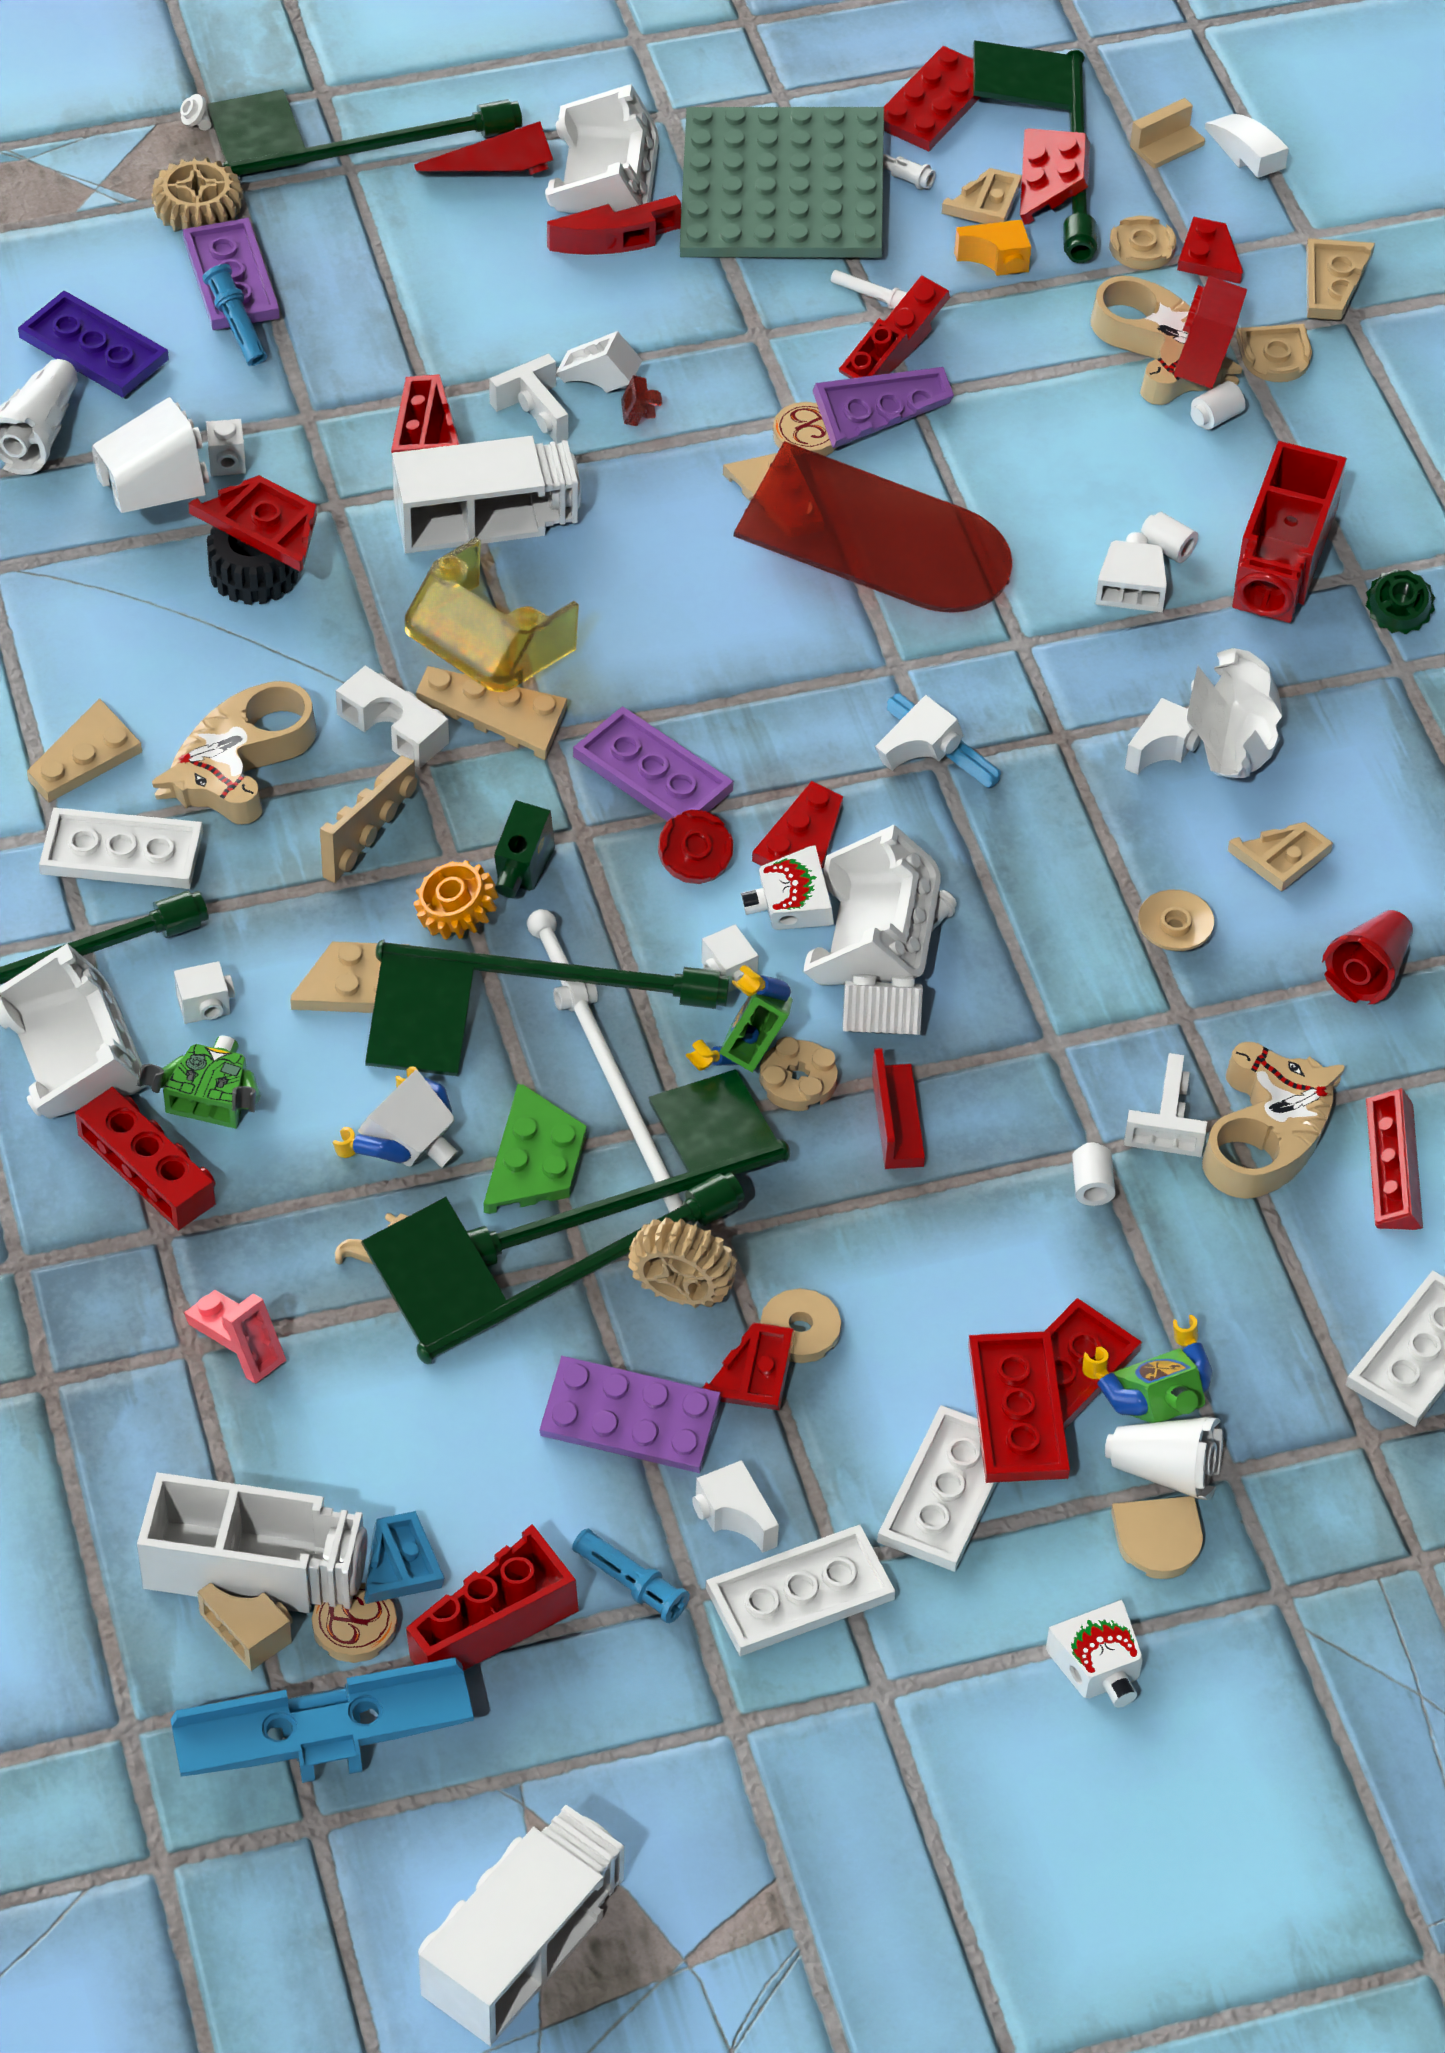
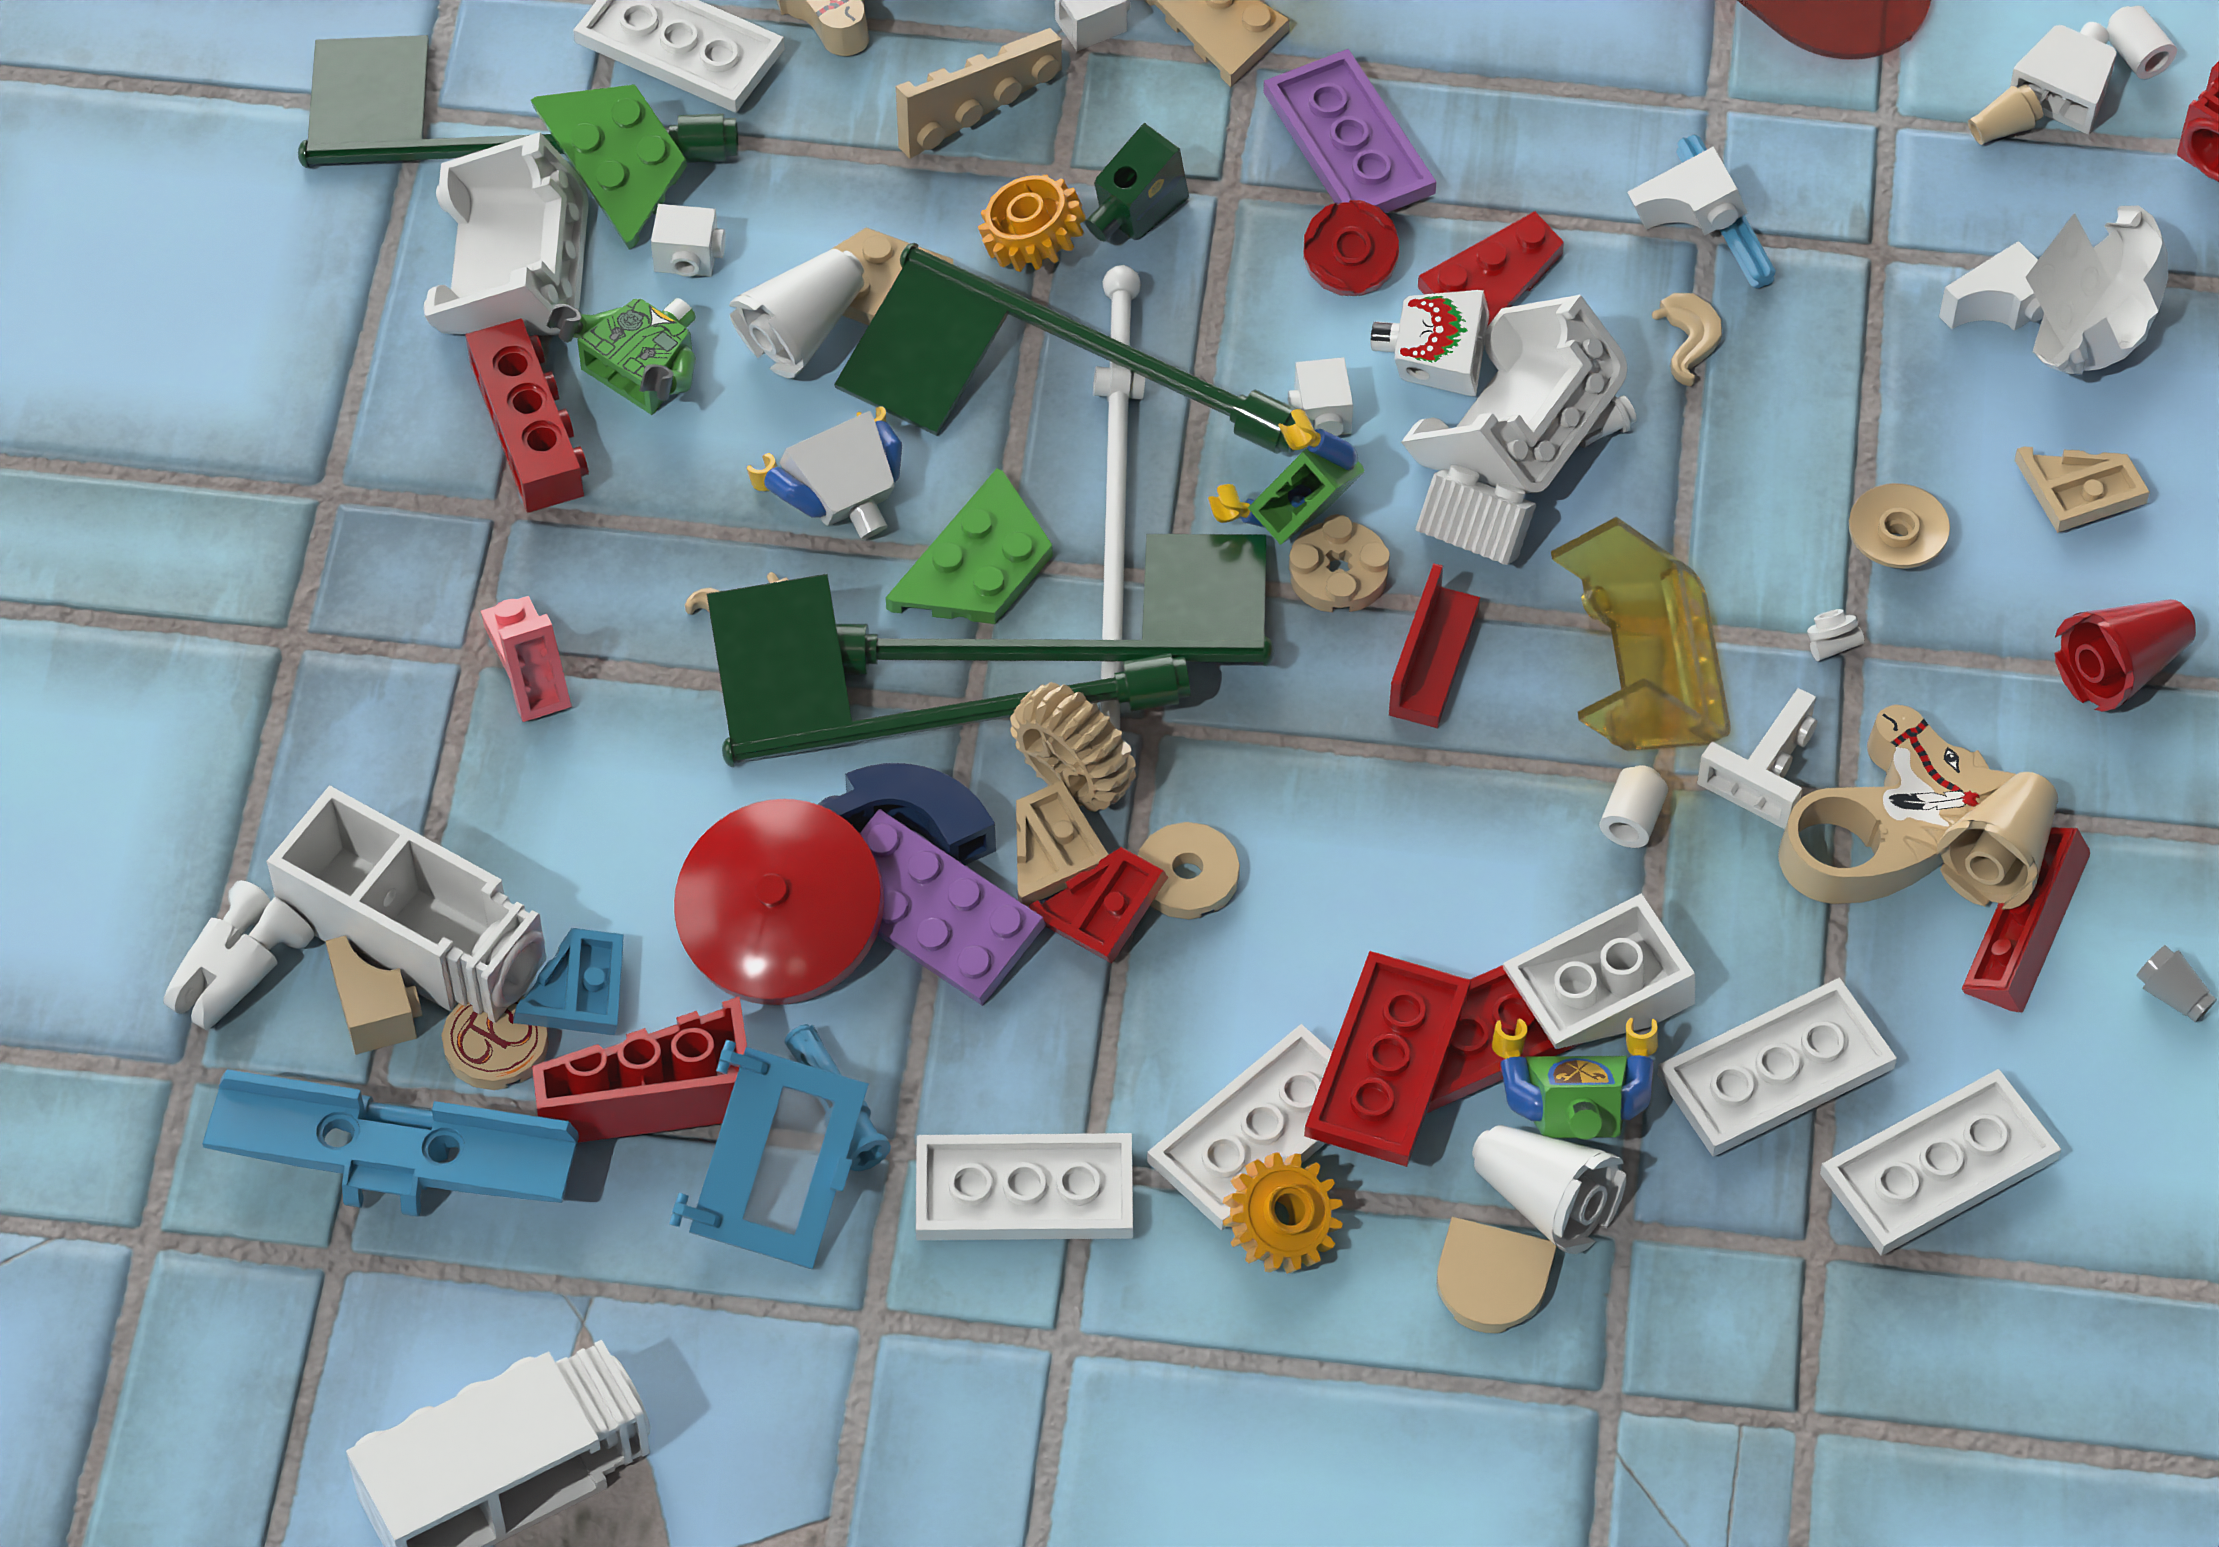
camera: 25 degrees right, 5 degrees up
white arch [692,1460,779,1553] -> none
white torso [1046,1600,1142,1708] -> none
none -> white piece [163,880,315,1031]
none -> bright green wing [531,84,687,250]
none -> dark azure piece [669,1040,869,1269]
none -> red dish [674,799,884,1005]
none -> white cone [729,249,864,379]
none -> dark blue arch [818,763,996,865]
none -> tan wing [1016,780,1108,906]
none -> light orange gear [1223,1152,1343,1274]
none -> white slope [1503,893,1695,1049]
none -> clear yellow windscreen [1551,516,1731,751]
none -> tan piece [1652,293,1722,386]
none -> white plate [1657,977,1897,1157]
none -> white plate [1807,609,1864,661]
none -> tan cone [1937,772,2058,909]
none -> tan cone [1968,84,2043,145]

